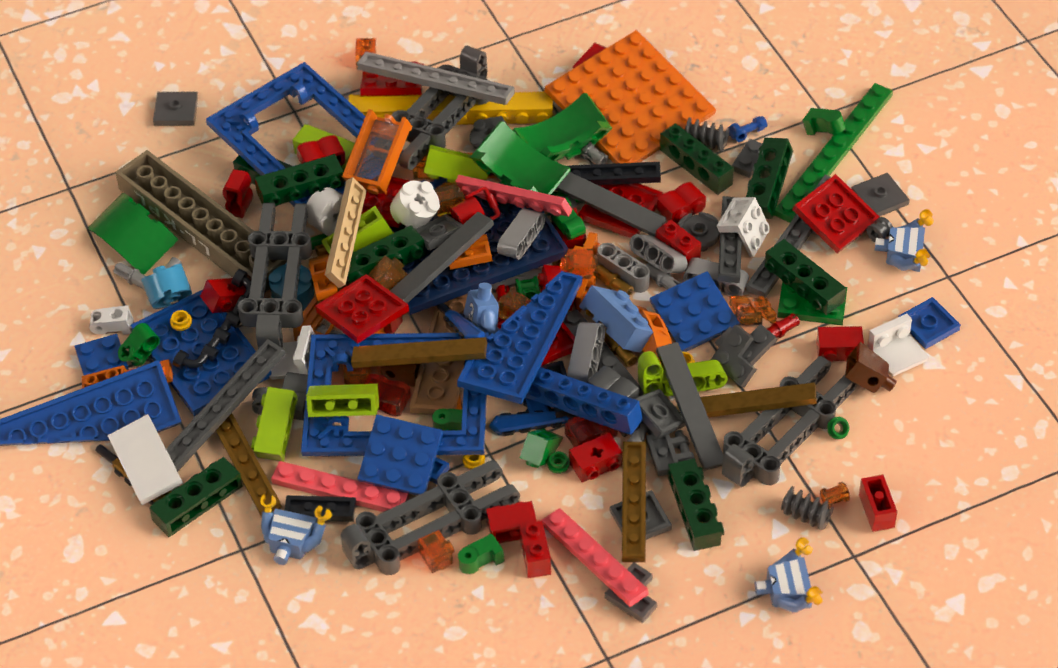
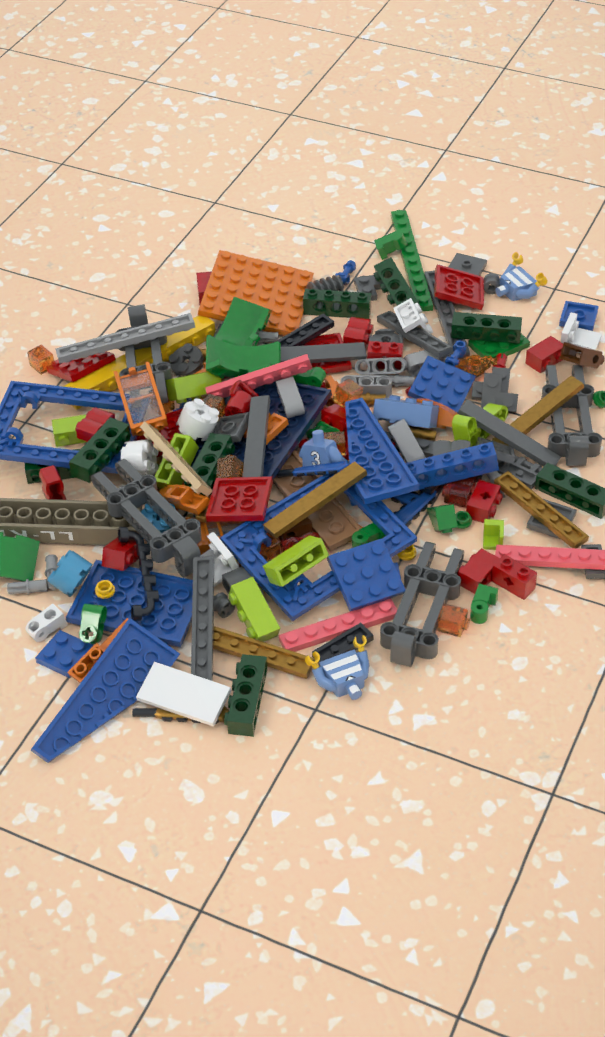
camera: 40 degrees left, 5 degrees down
none -> blue bar [445,341,467,367]
none -> lime panel [483,519,504,550]

